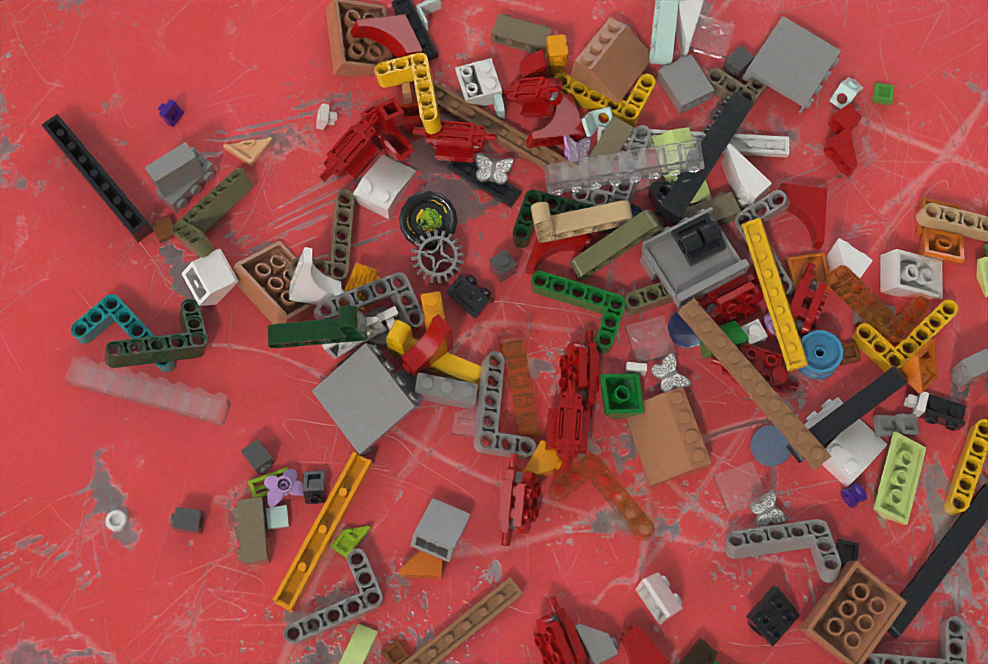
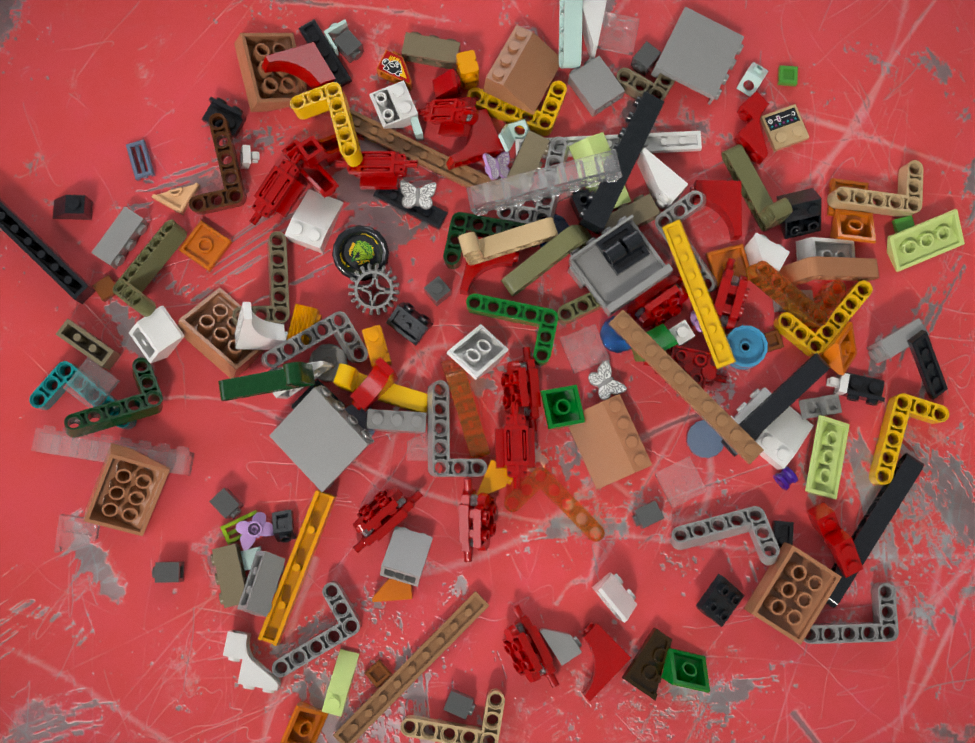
camera: 10 degrees left, 10 degrees up
white tile [105,510,128,532] -> none
light grey brick [145,142,204,198] -> none
dark purple tile [158,99,184,127] -> none
lime tile [330,526,371,559] -> none
white tile [376,306,398,330] -> none
light nougat tile [402,82,412,104] -> none
white tile [625,362,647,376] -> none
light grey animal [749,489,787,527] -> none
none -> slope [53,195,93,220]
none -> clear wing [54,514,100,553]
none -> dark tan brick [56,319,121,370]
none -> clear tile [63,357,120,408]
none -> nougat slope [84,443,170,536]
none -> sand blue tile [126,139,155,181]
none -> orange tile [179,220,233,272]
none -> reddish brown beam [189,113,246,215]
none -> black bracket [202,97,246,138]
none -> white arch [223,630,281,693]
none -> light grey brick [237,551,285,617]
none -> dark grey brick [334,28,364,63]
none -> red piece [353,487,423,553]
none -> slope [376,50,412,91]
none -> white slope [447,324,509,380]
none -> dark grey brick [631,500,664,529]
none -> olive beam [721,144,792,232]
none -> tan plate [760,104,809,152]
none -> black slope [777,188,822,239]
none -> nougat beam [777,256,879,289]
none -> red arch [807,502,863,578]

